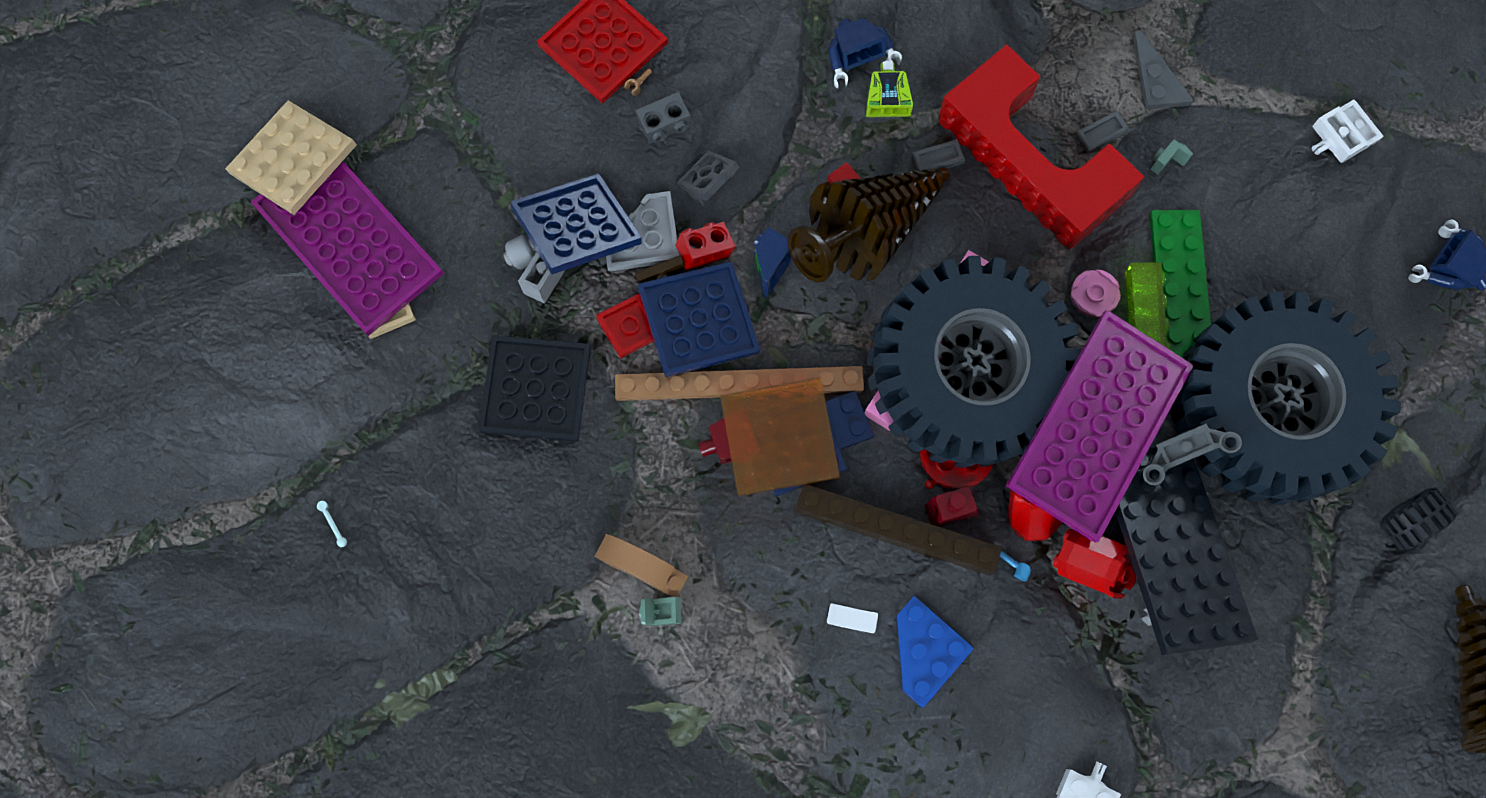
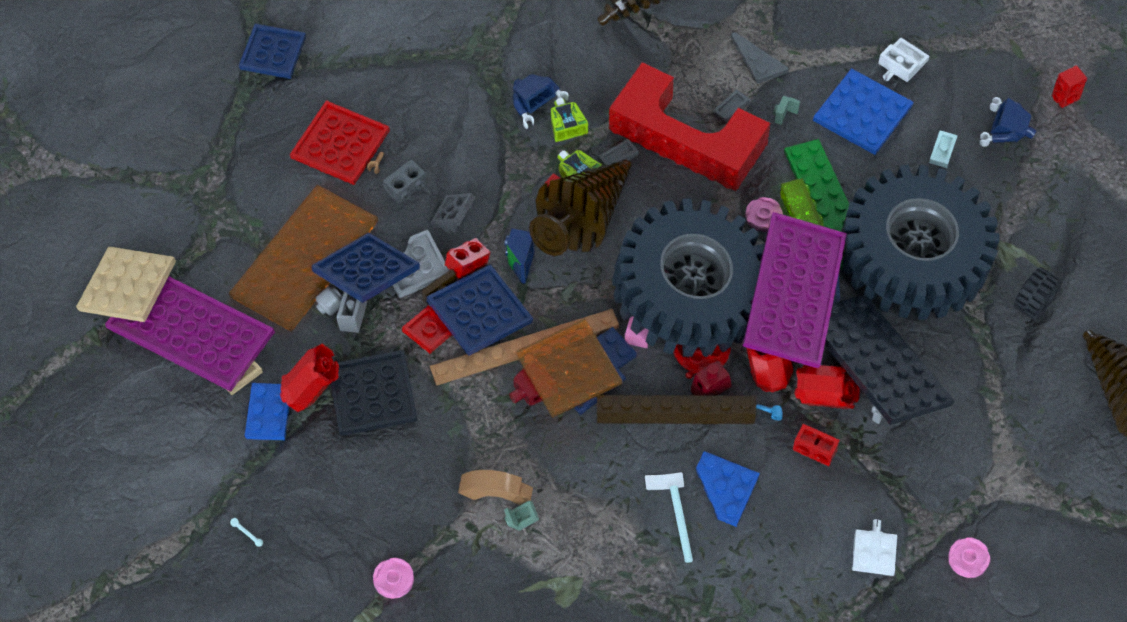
camera: 20 degrees left, 15 degrees down
dark grey plate [1143,423,1242,485] -> none
none -> clear orange plate [229,185,378,332]
none -> blue plate [245,383,289,440]
none -> red brick [280,344,339,412]
none -> bright pink tile [373,558,414,599]
none -> torso [558,150,602,178]
none -> light aqua bar [670,485,693,563]
none -> red brick [793,424,840,466]
none -> blue plate [813,68,913,155]
none -> light aqua plate [929,130,958,168]

